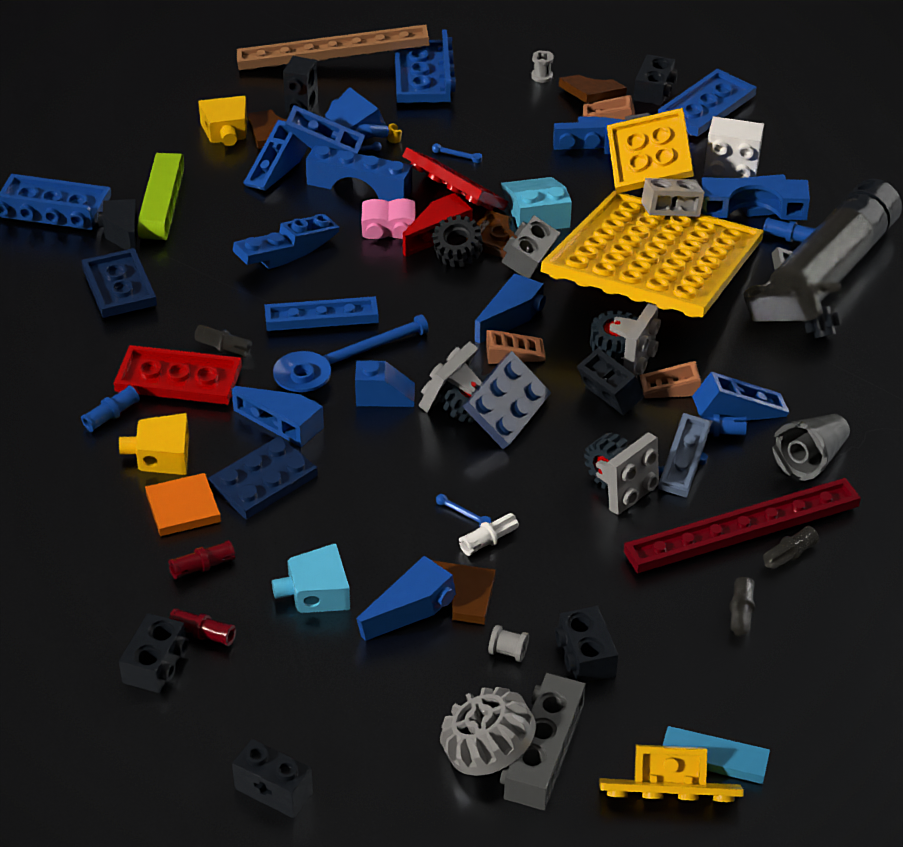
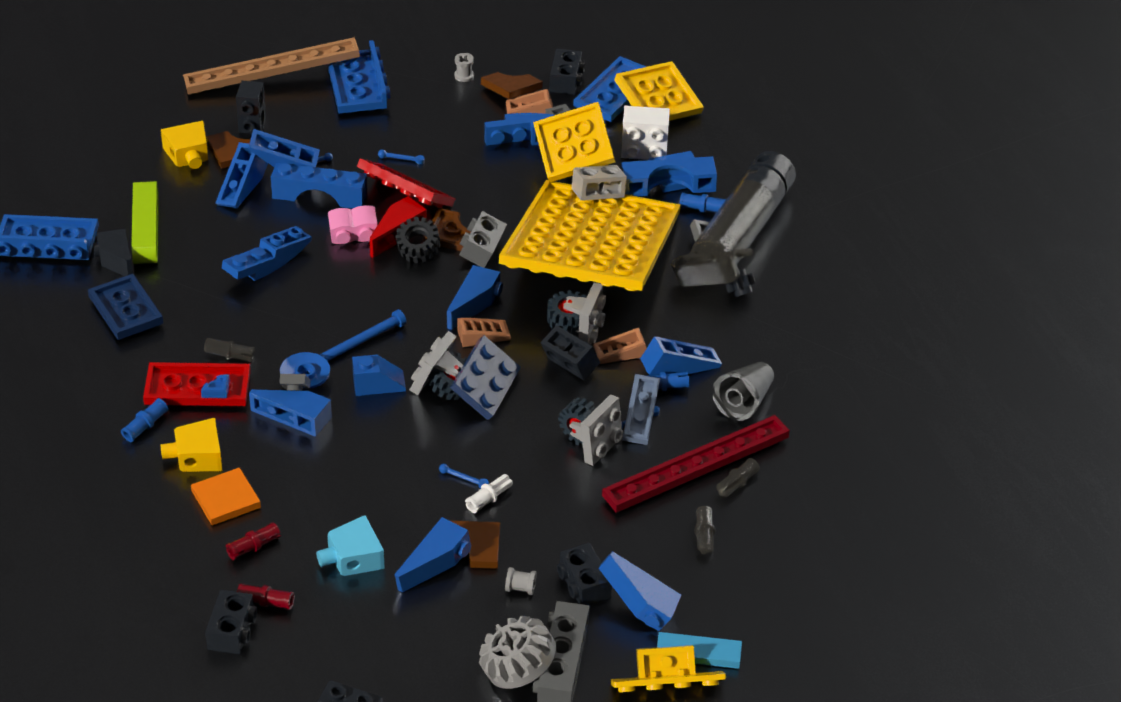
camera: 10 degrees left, 0 degrees up
dark blue plate [208,436,318,519] -> none
blue plate [264,296,379,331] -> none
blue torso [325,87,402,143] -> none
medium azure slope [501,177,572,229] -> none
none -> blue tile [201,374,230,398]
none -> dark grey plate [280,374,310,391]
none -> blue slope [599,551,681,631]
none -> yellow plate [614,61,704,121]

